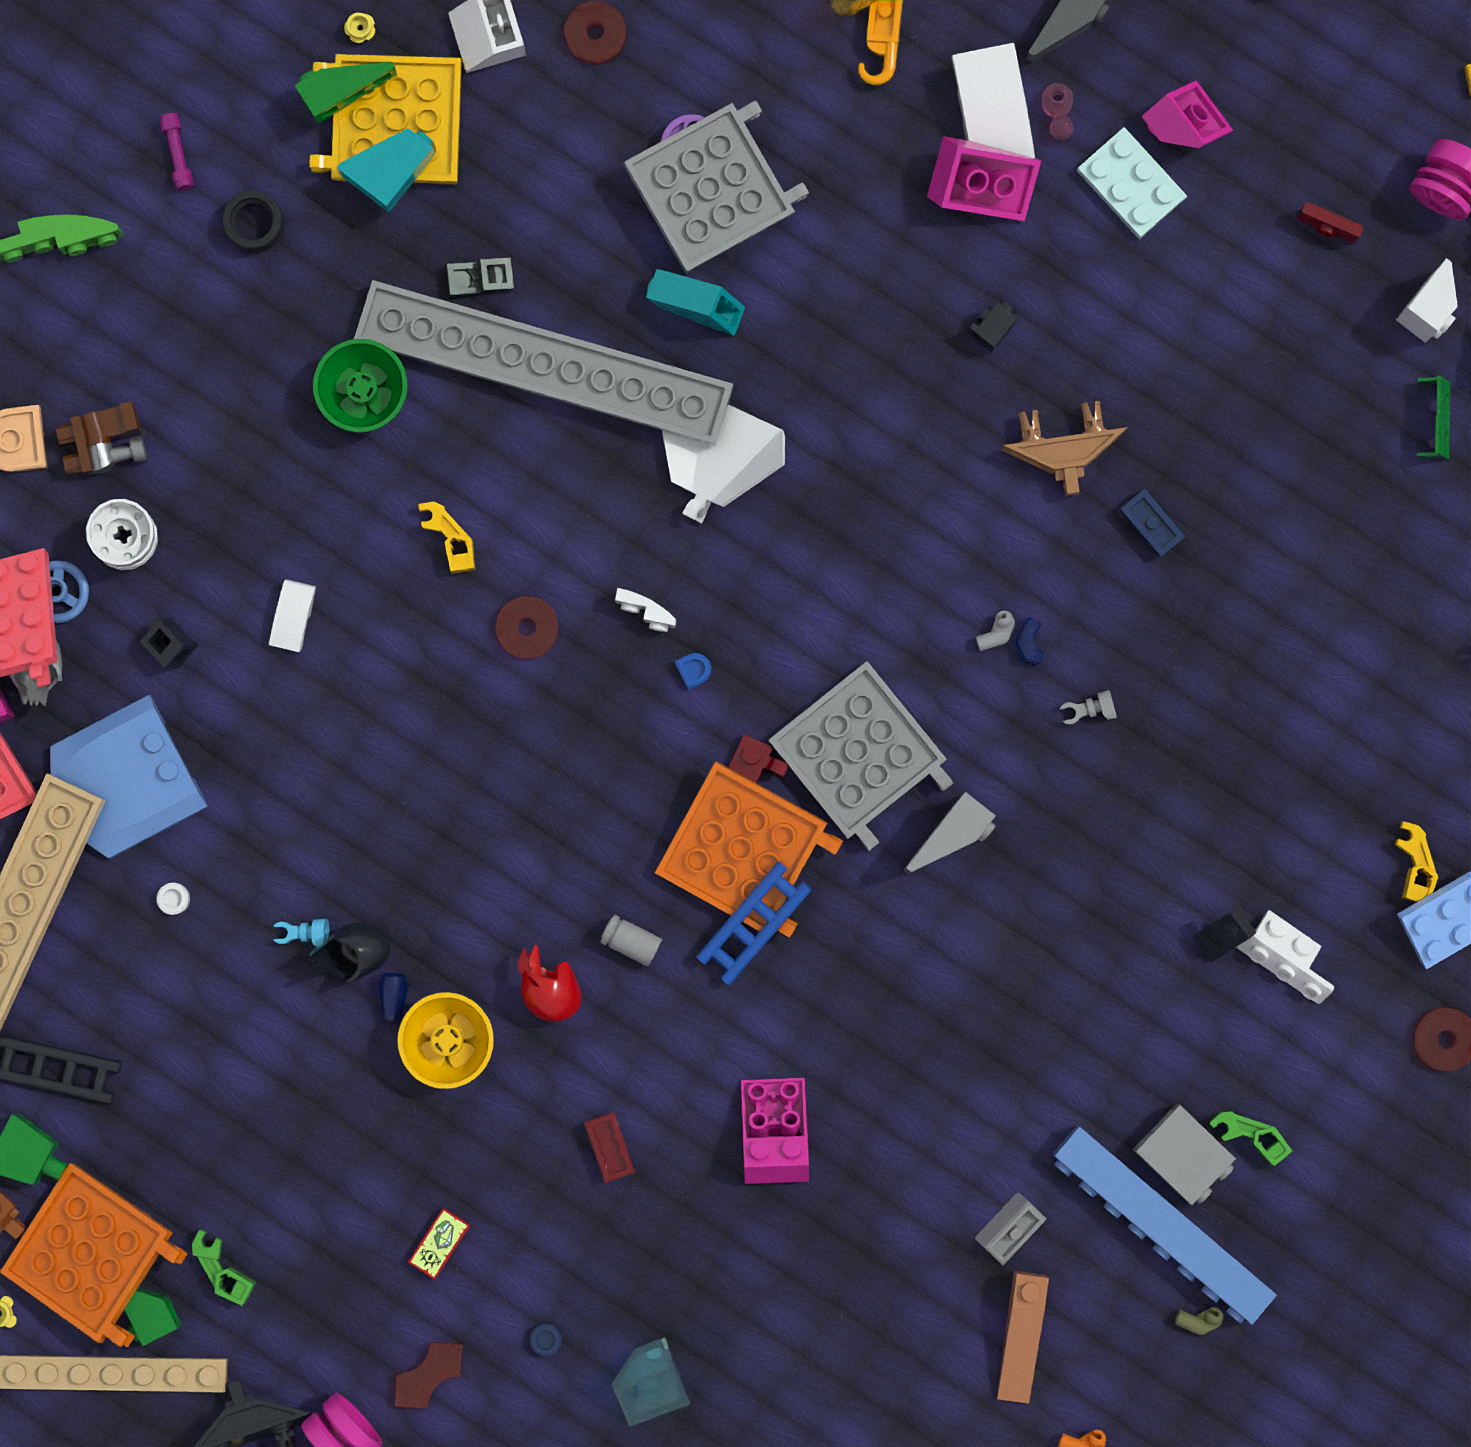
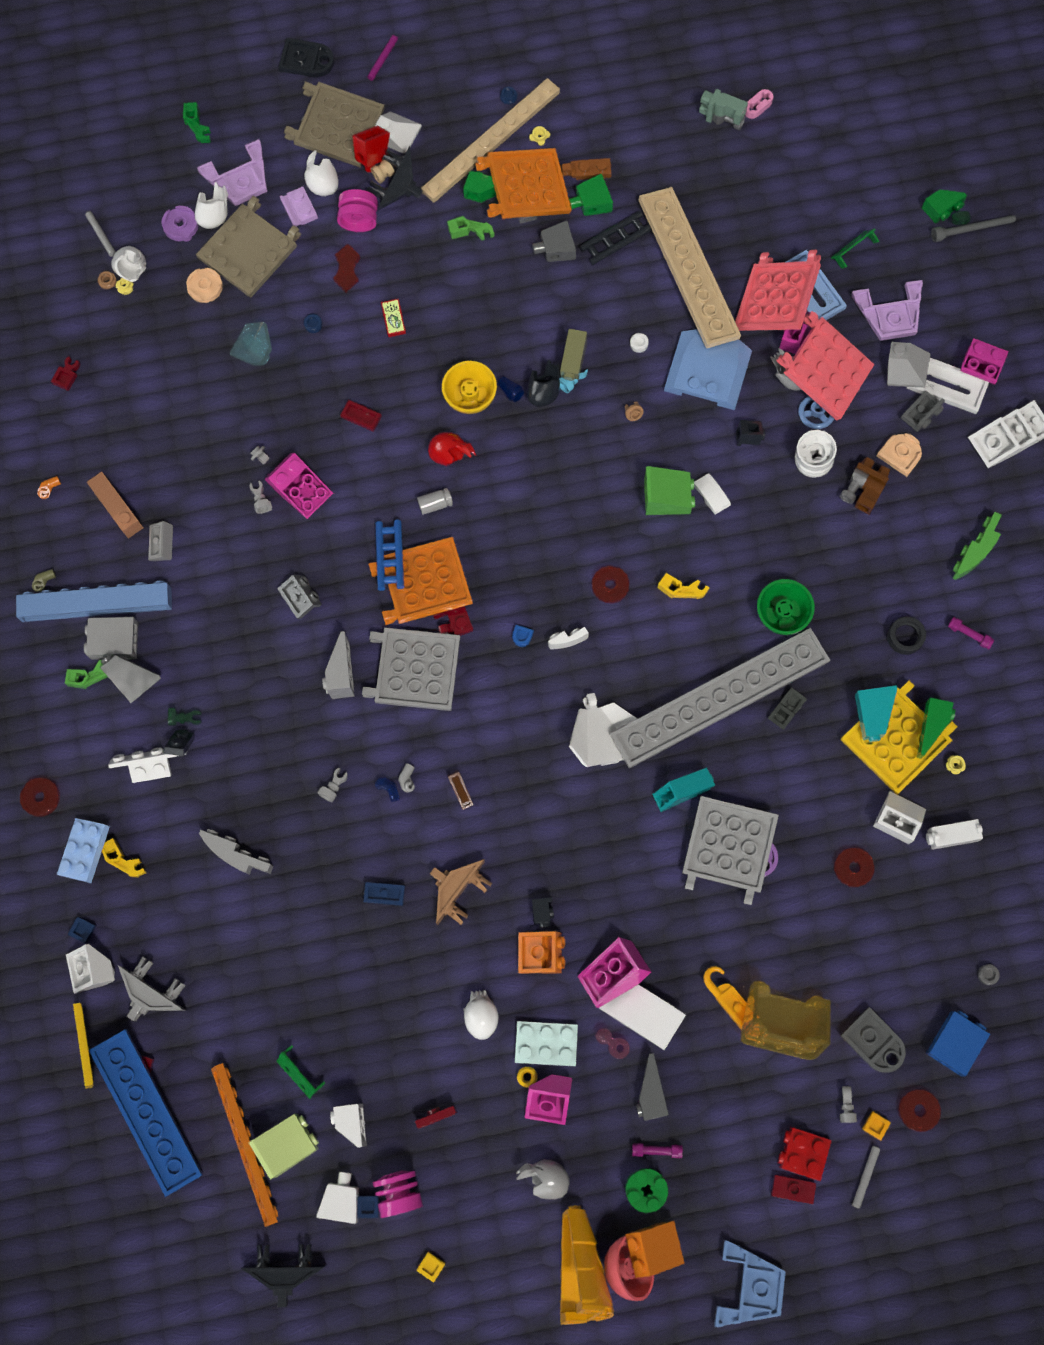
camera: 140 degrees right, 10 degrees down
none -> slope [100,654,161,703]
none -> clear green piece [168,708,202,726]
none -> light grey slope [199,829,273,875]
none -> light grey piece [250,481,272,514]
none -> light grey plate [251,446,269,465]
none -> bracket [278,575,322,619]
none -> reddish brown piece [447,770,474,810]
none -> white helmet [463,990,499,1040]
none -> light grey helmet [516,1159,570,1199]
none -> yellow plate [517,1067,537,1087]
none -> orange plate [518,931,565,974]
none -> dark grey torso [532,221,576,262]
none -> olive slope [560,329,587,381]
none -> medium nougat plate [625,402,644,421]
none -> bright green slope [644,466,695,515]

